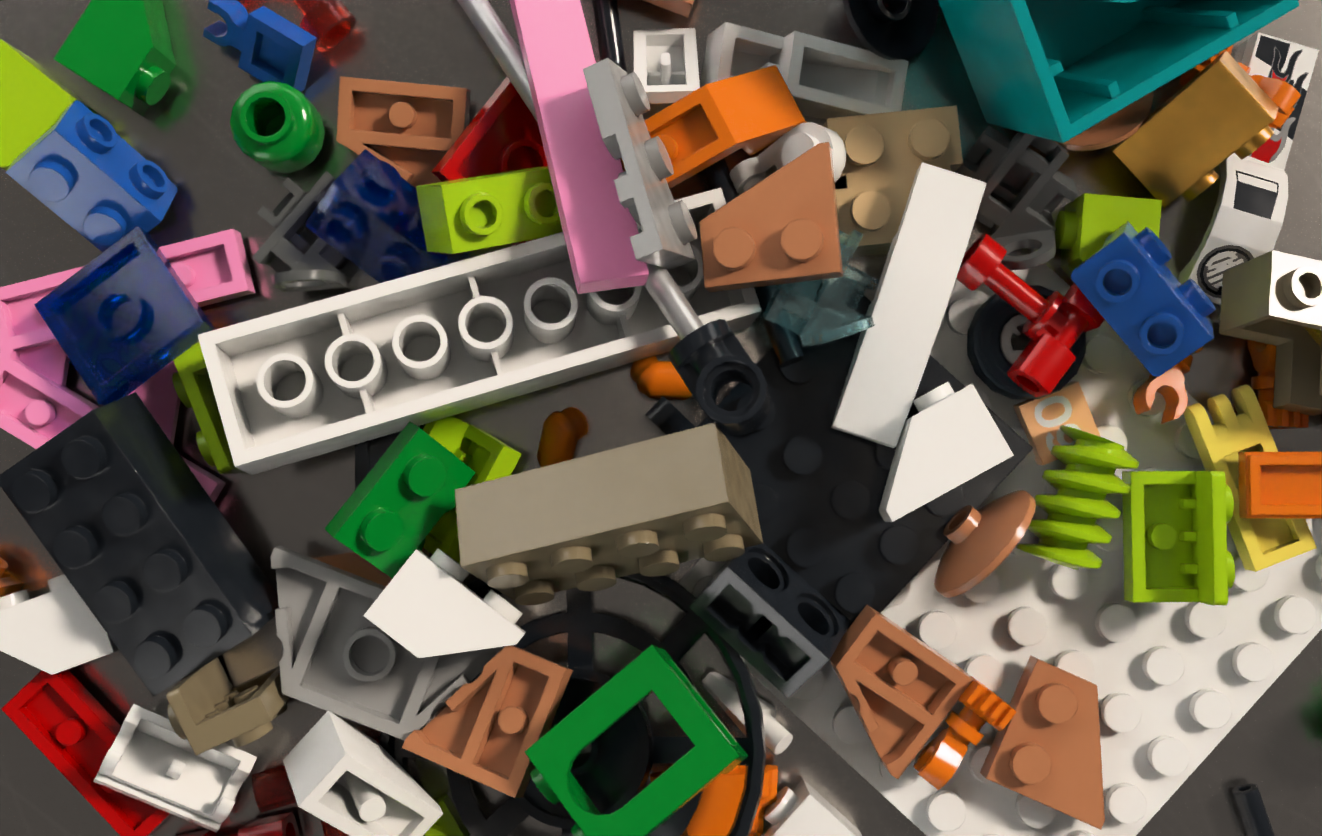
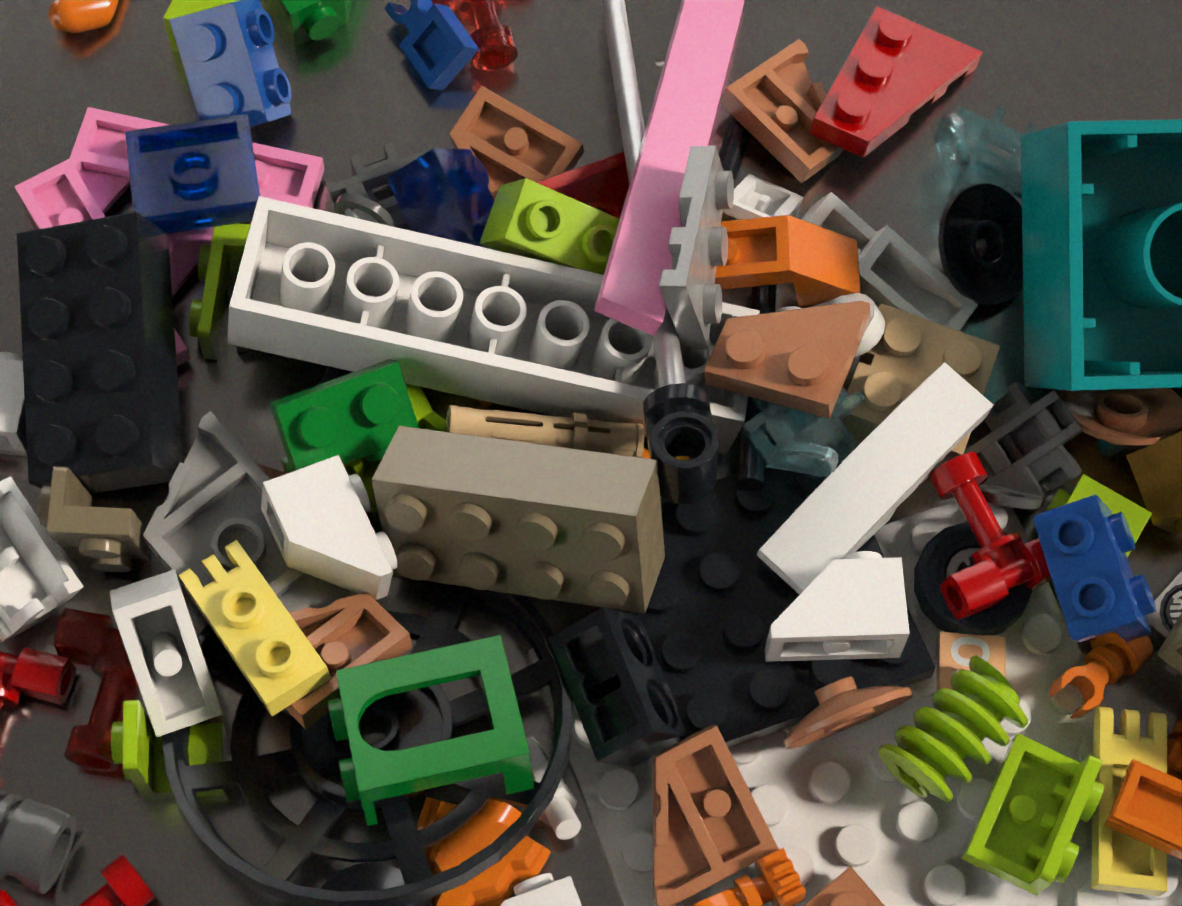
camera: 20 degrees right, 20 degrees down
green head [230,81,325,173] -> none
none -> light yellow hinge [178,540,331,716]
none -> tan pin [445,405,644,458]

